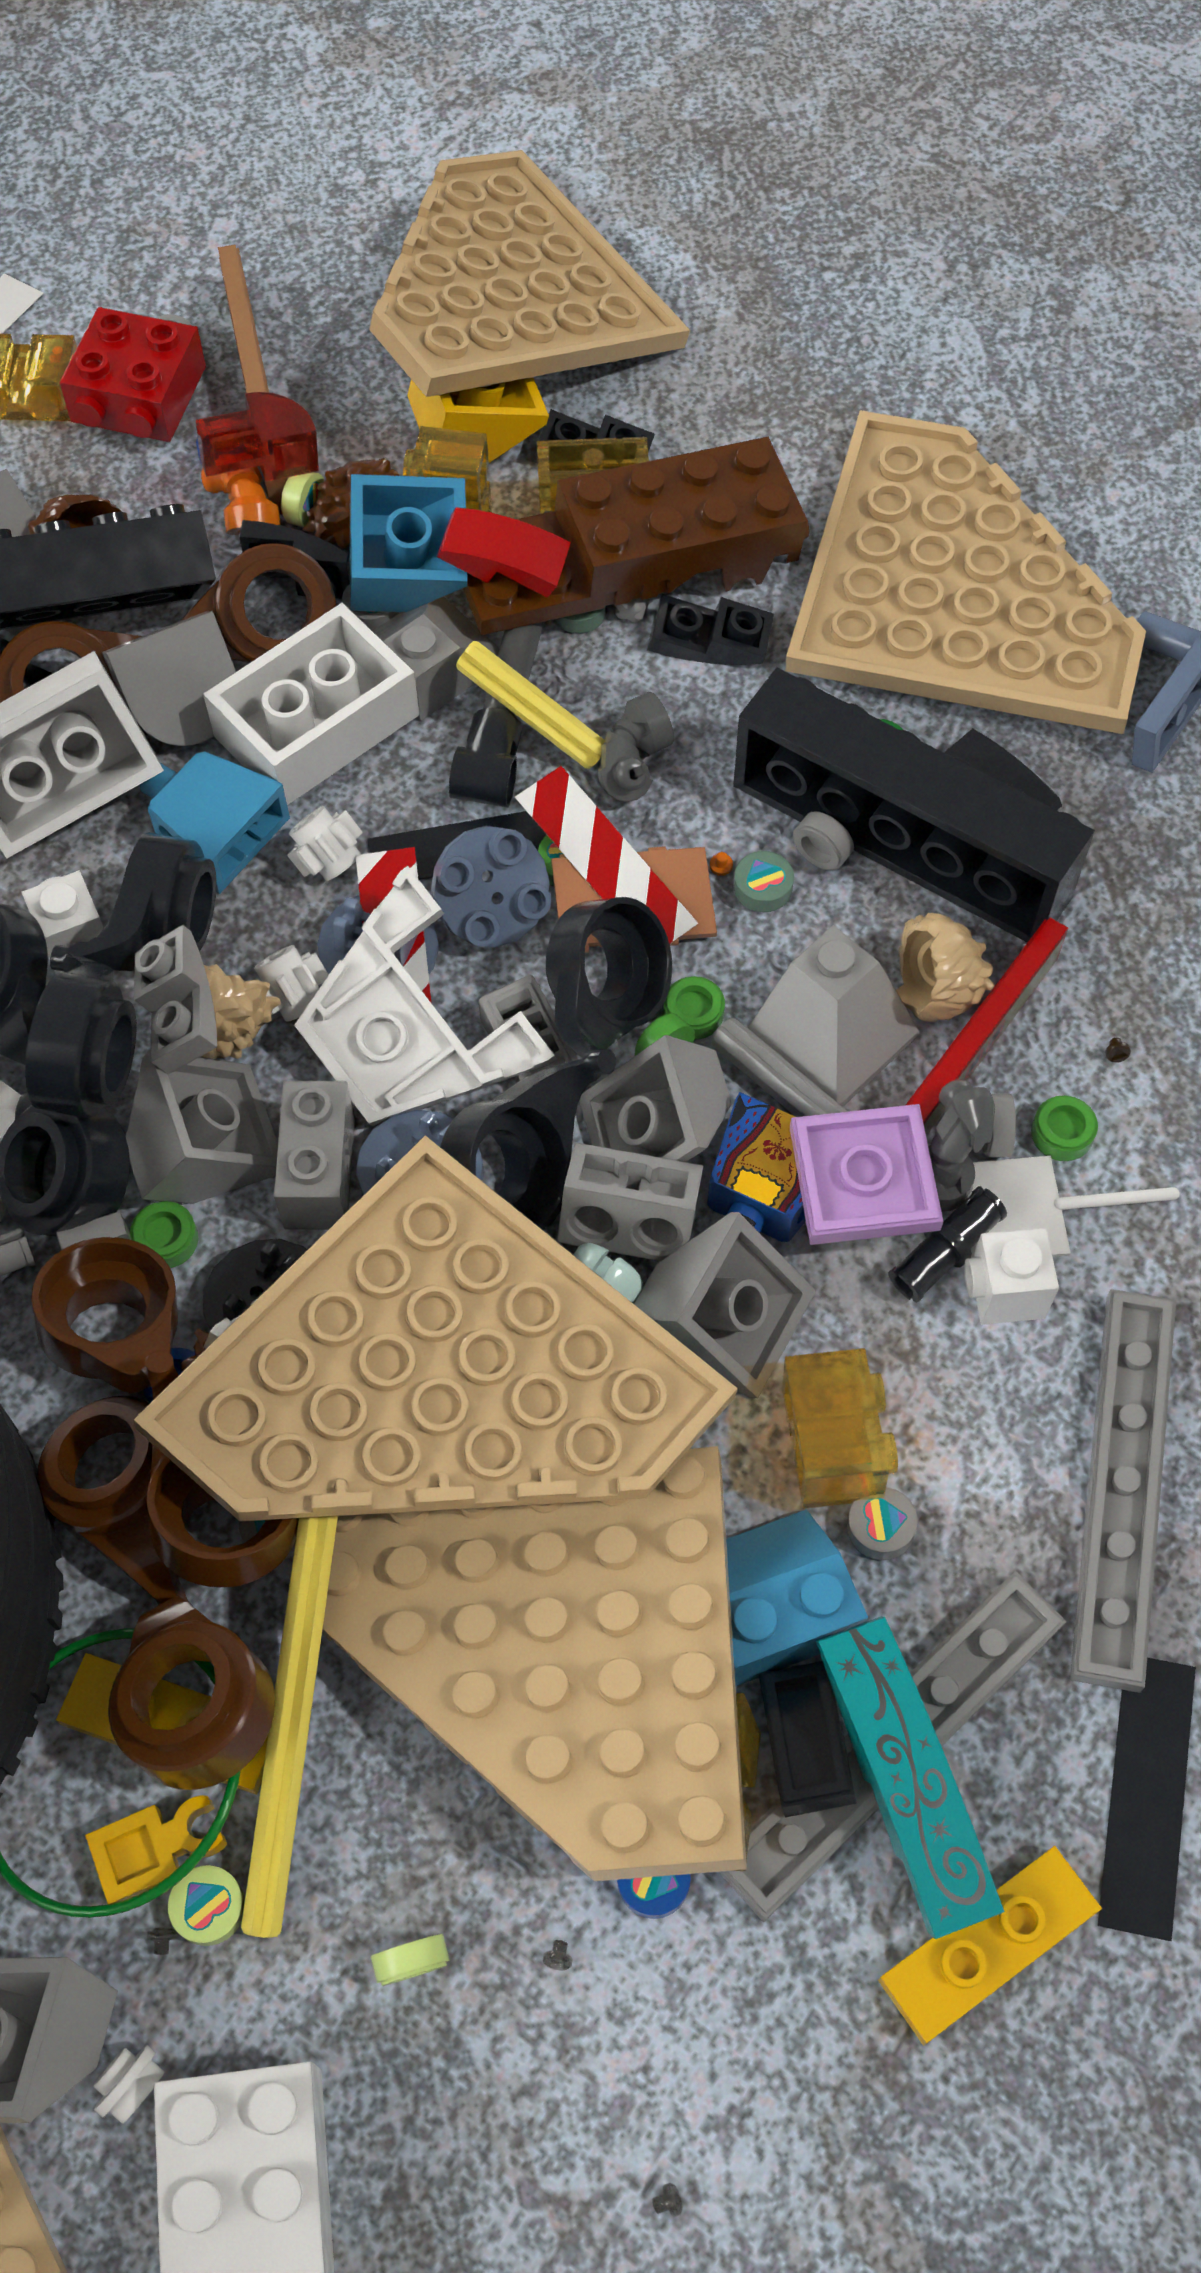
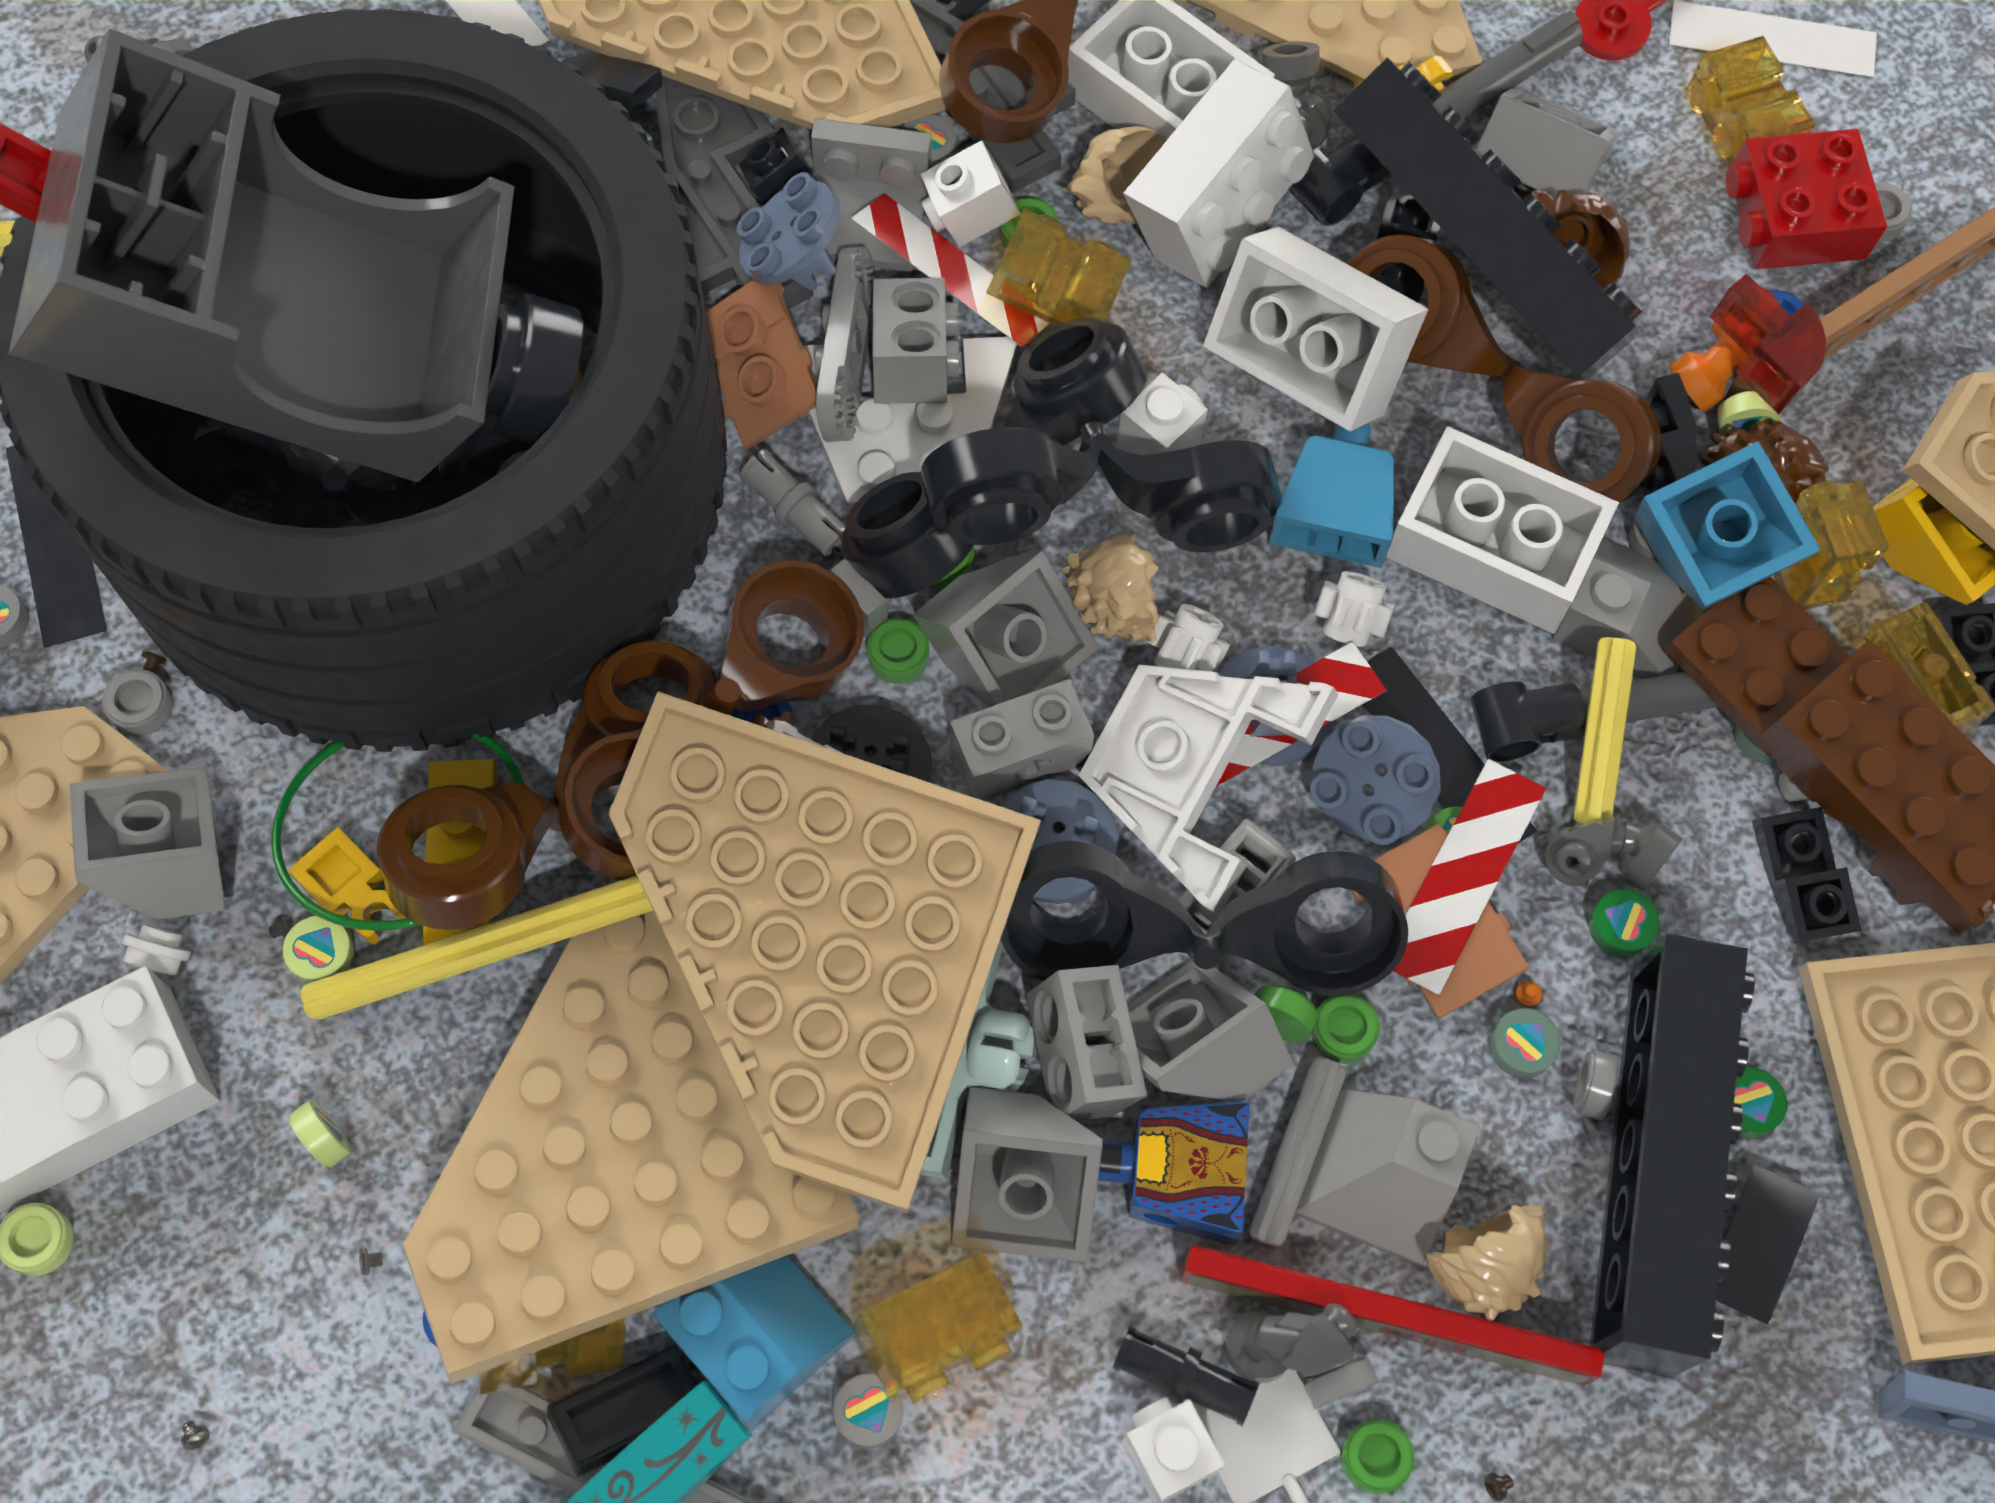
camera: 65 degrees right, 5 degrees up
light grey tile [102,611,236,746] -> none
light grey slope [134,925,217,1074] -> none
red slope [437,507,571,598] -> none
lavender tile [790,1104,943,1245] -> none
none -> green tile [1589,889,1659,958]

